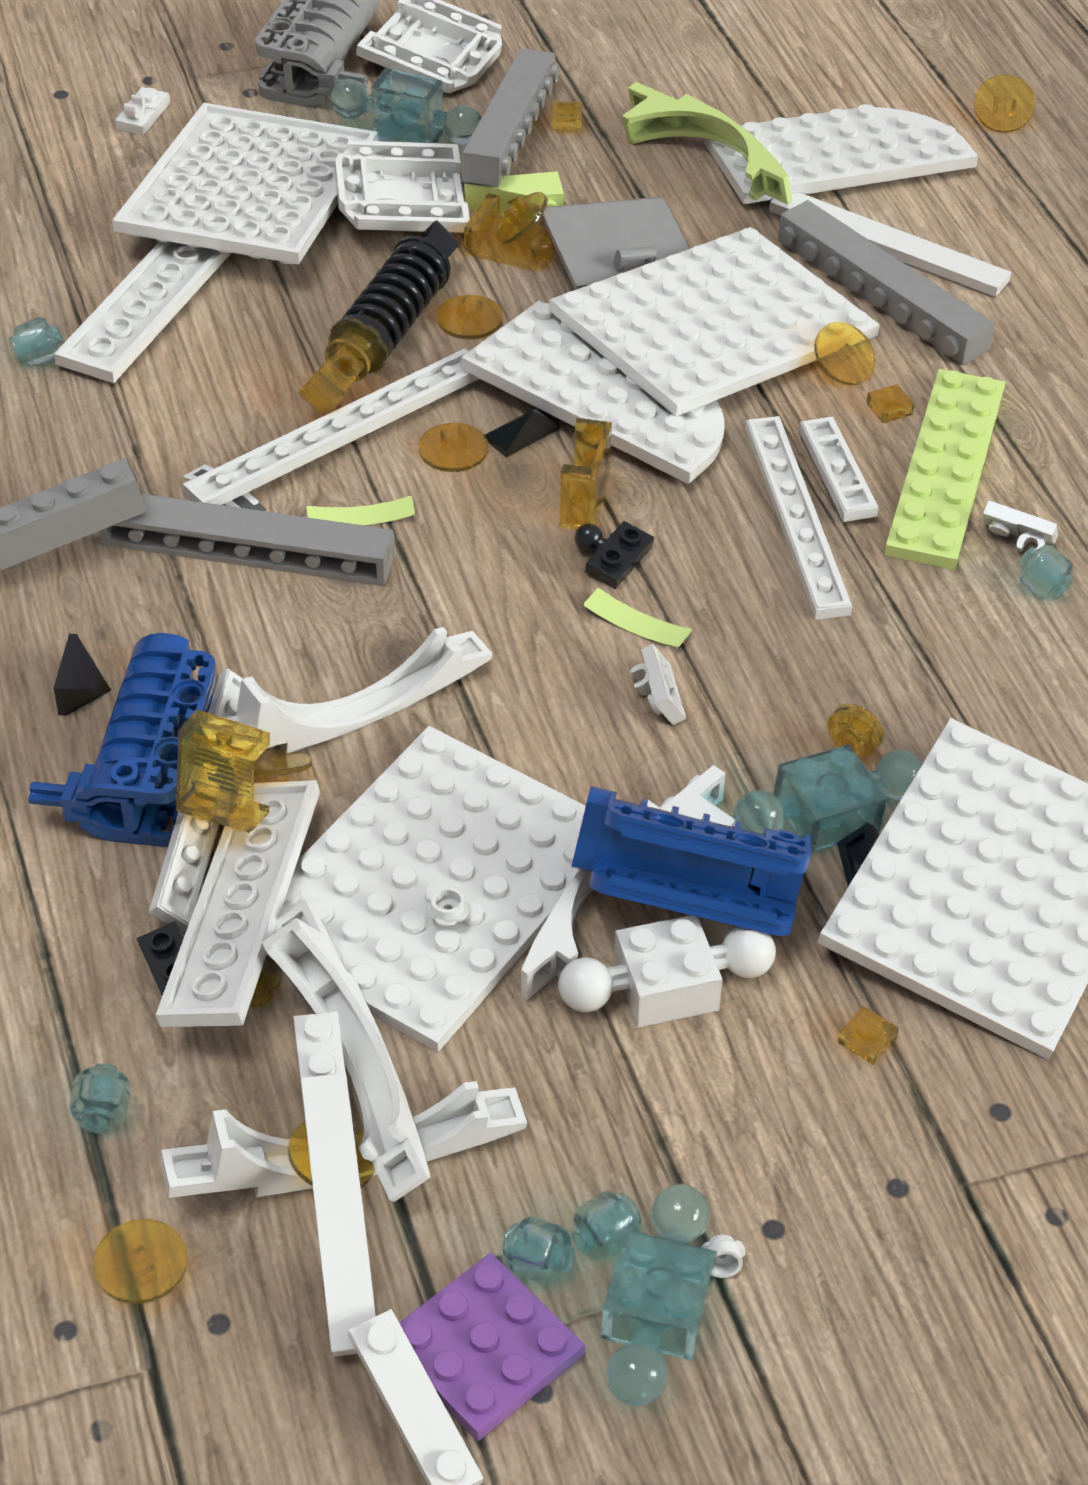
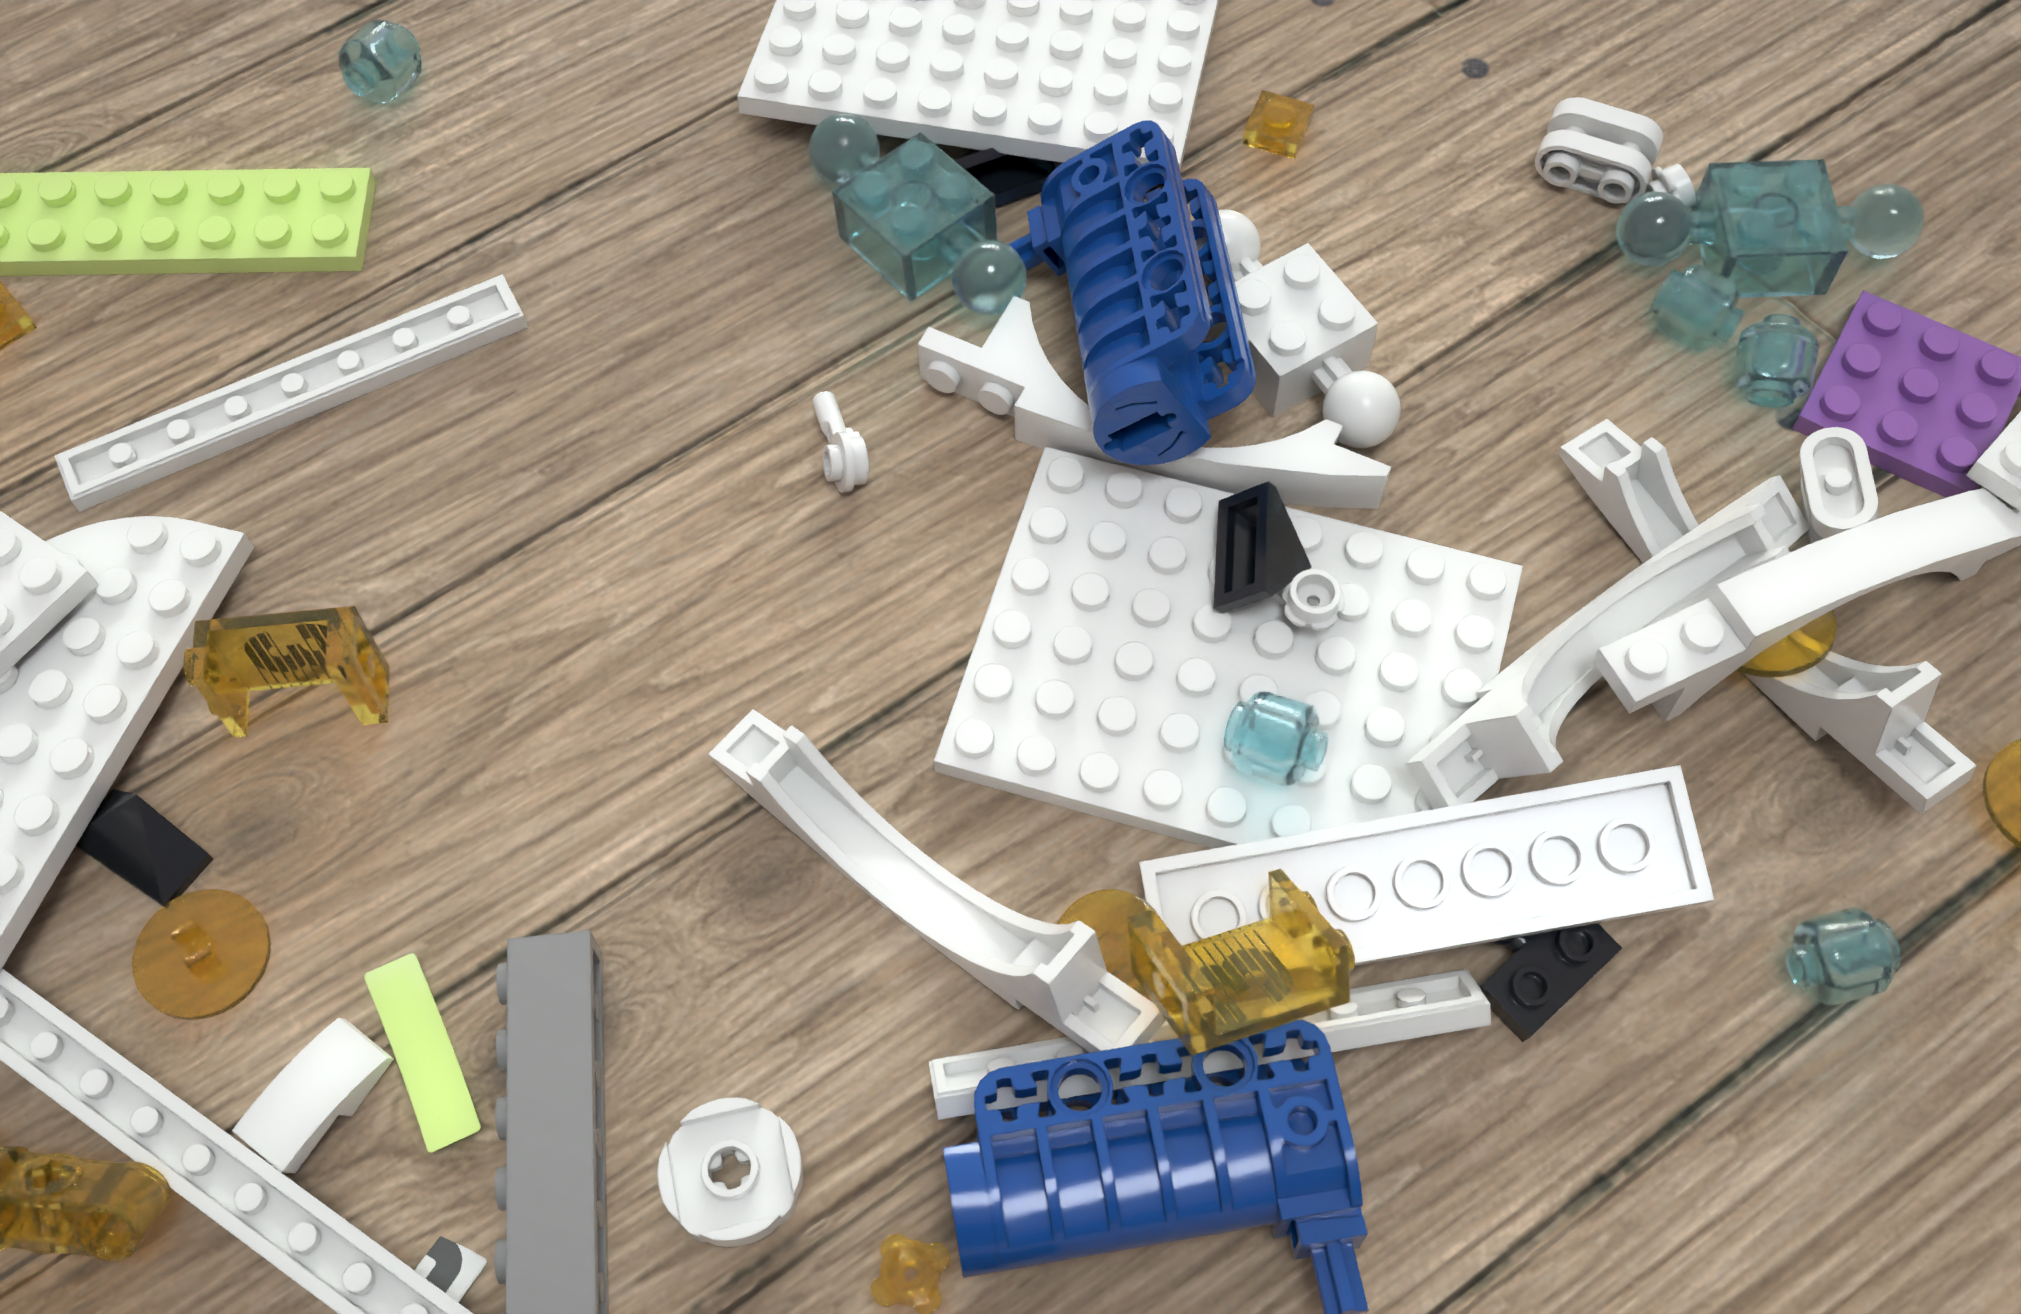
camera: 105 degrees left, 15 degrees up
black plate [574,521,655,589] -> none
yellowish green sticker [584,588,692,647] -> none
white plate [630,644,686,725] -> none
white plate [799,417,879,522] -> none
clear yellow plate [827,703,884,758] -> none
white plate [983,501,1058,559] -> none
none -> white slope [232,1018,394,1174]
none -> white plate [657,1097,804,1247]
none -> white plate [812,391,869,493]
none -> black slope [1213,481,1312,614]
none -> clear light blue head [1224,691,1329,786]
none -> white brick [1535,97,1663,203]
none -> white brick [1800,427,1878,544]

